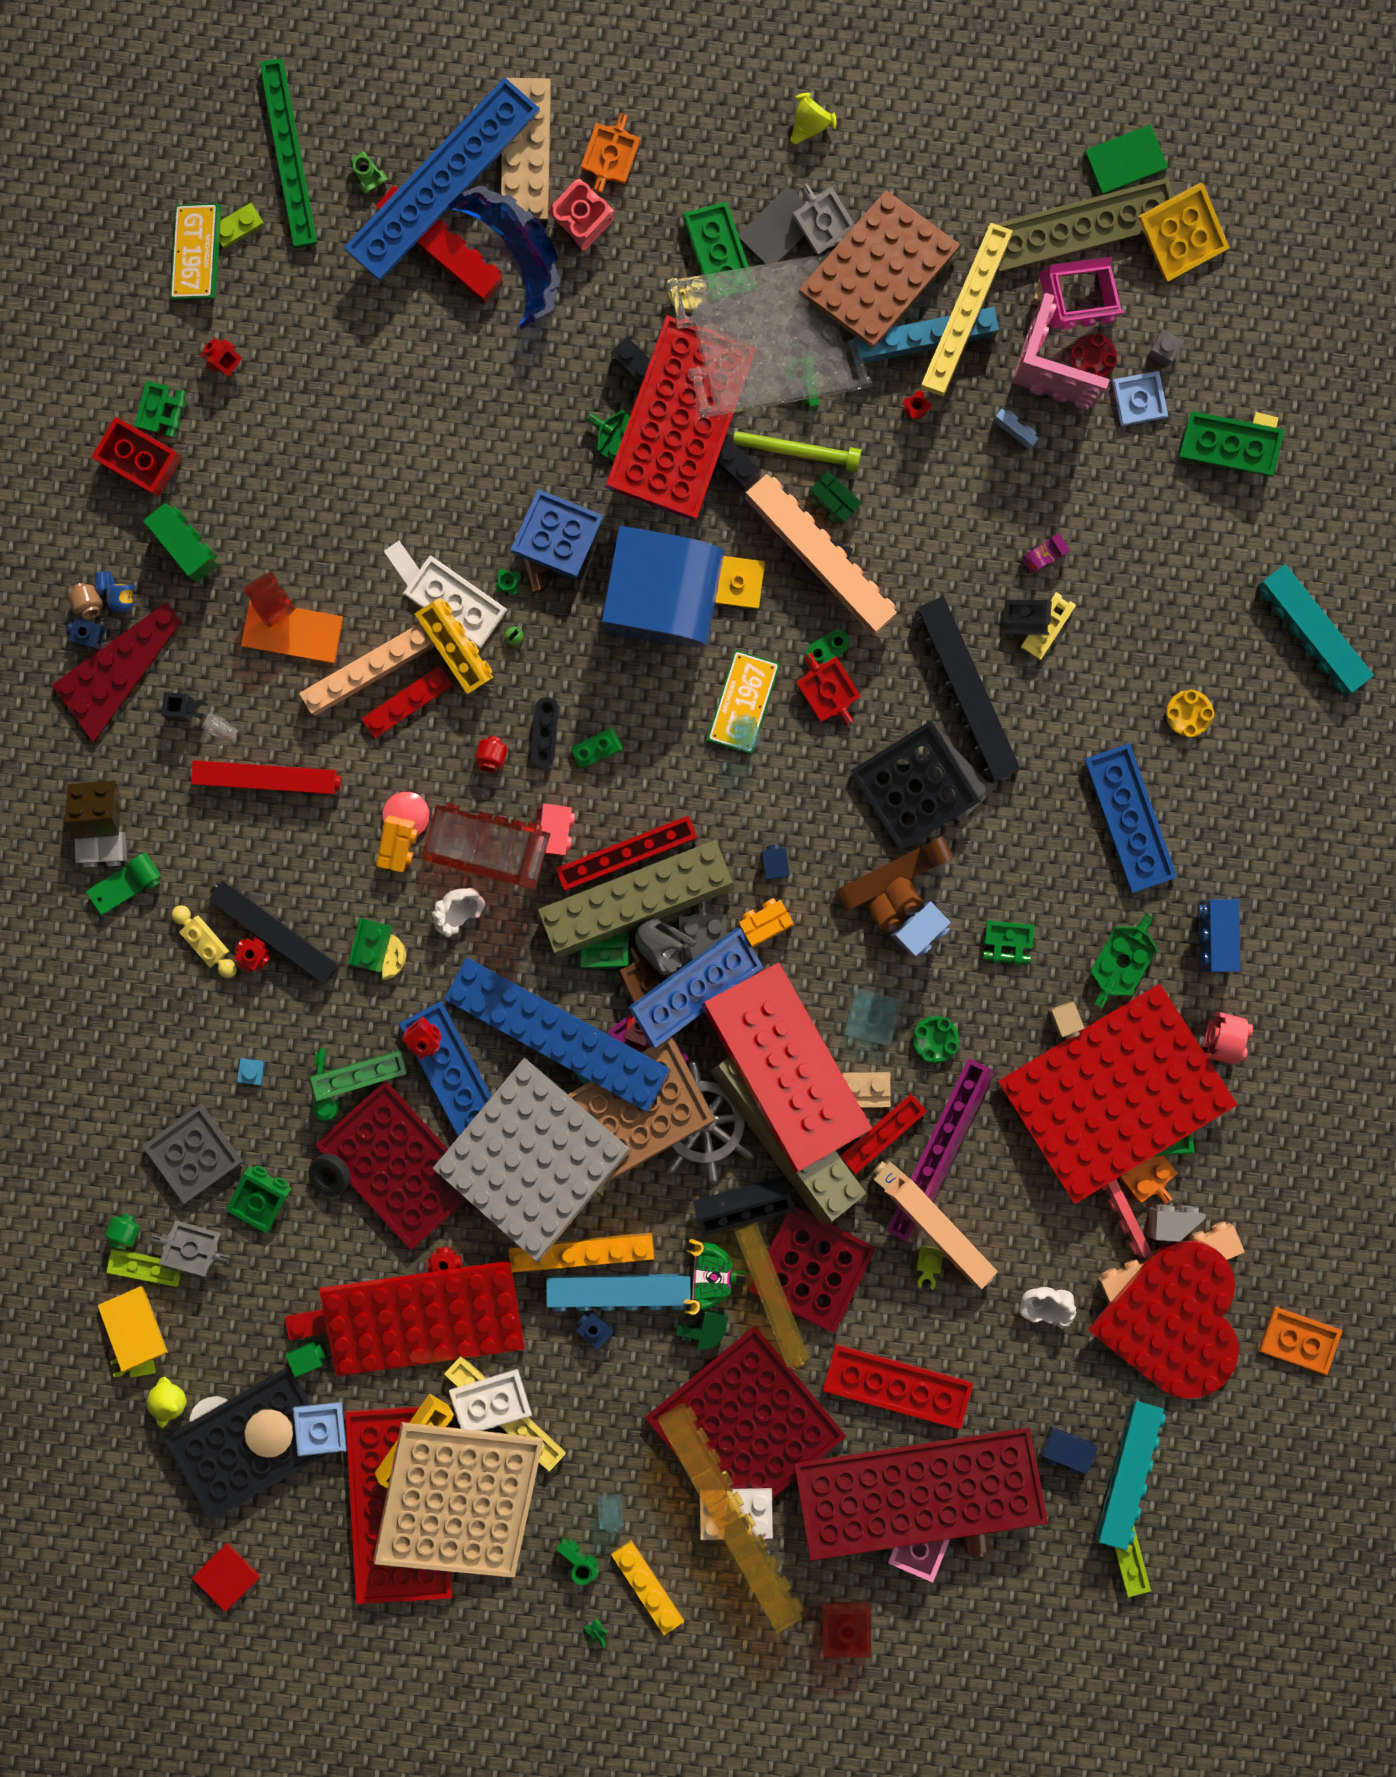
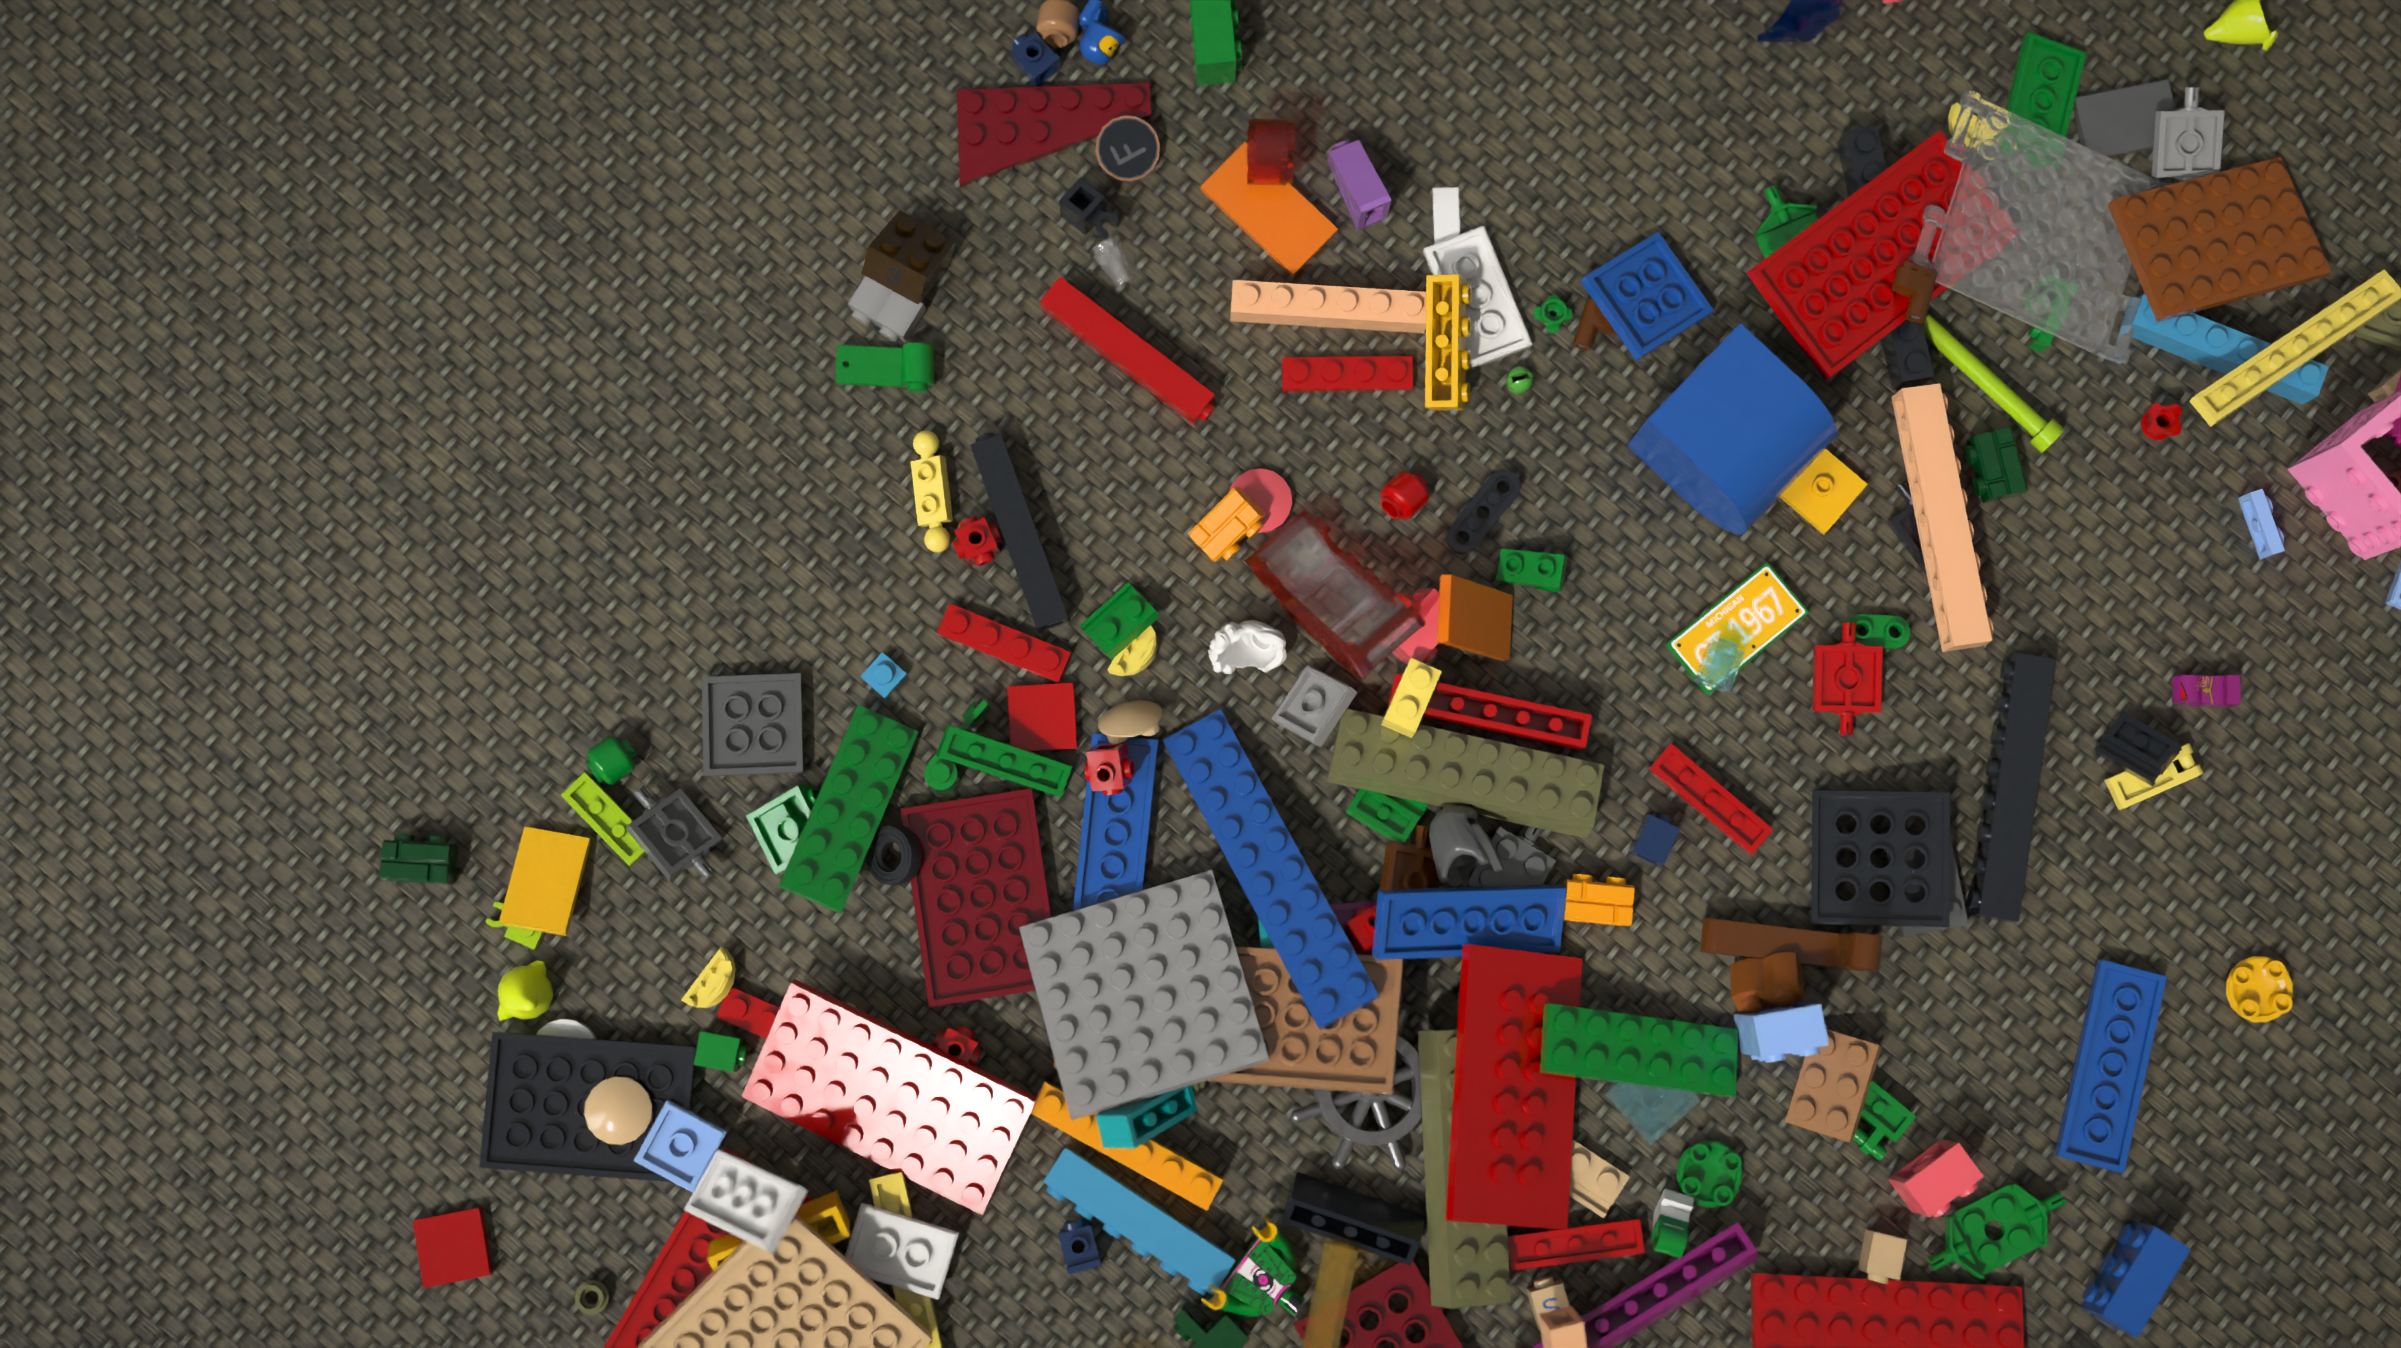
camera: 35 degrees right, 5 degrees down
none -> dark green brick [379,834,458,885]
none -> olive plate [575,1280,610,1315]
none -> light yellow plate [681,947,736,1008]
none -> white tile [684,1149,808,1254]
none -> green plate [778,705,919,913]
none -> red plate [937,603,1072,683]
none -> red tile [1007,683,1077,752]
none -> black tile [1095,116,1160,182]
none -> teal brick [1096,1085,1198,1149]
none -> tan dish [1098,700,1163,744]
none -> light grey plate [1271,665,1358,748]
none -> medium lavender slope [1327,140,1391,231]
none -> light yellow brick [1381,658,1442,738]
none -> orange tile [1437,574,1513,660]
none -> green plate [1540,1003,1738,1098]
none -> red plate [1648,743,1774,855]
none -> leg [1651,1189,1694,1258]
none -> medium nougat plate [1785,1029,1882,1144]
none -> coral brick [1887,1139,1984,1217]
none -> reddish brown piece [1892,261,1937,323]

